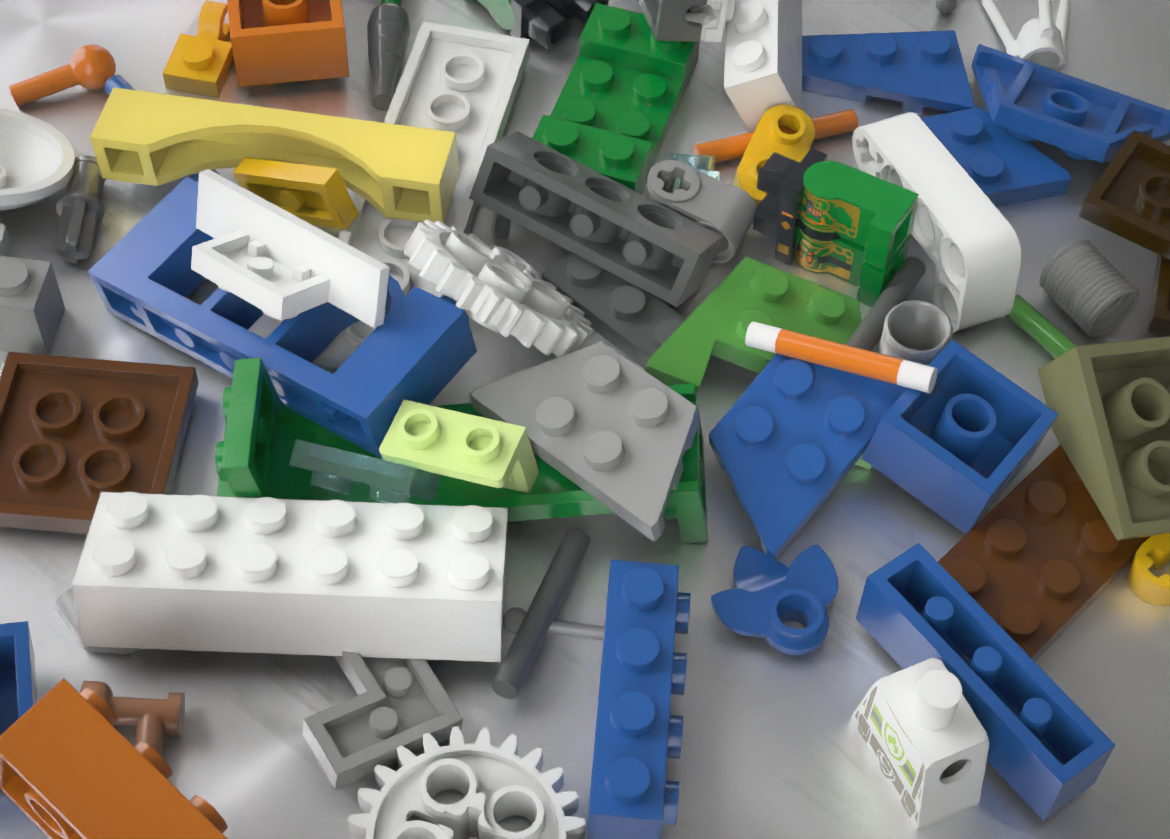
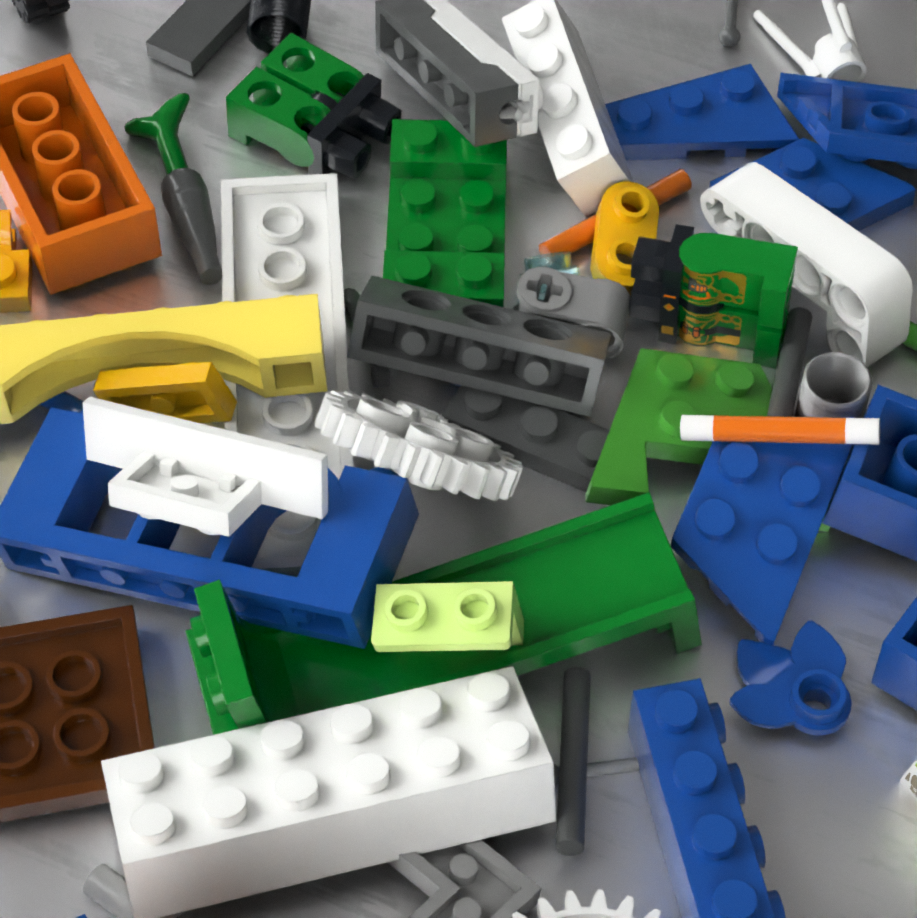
camera: 15 degrees left, 0 degrees up
clear light blue plate [289,439,440,504] -> none
light grey wing [469,341,700,542] -> none

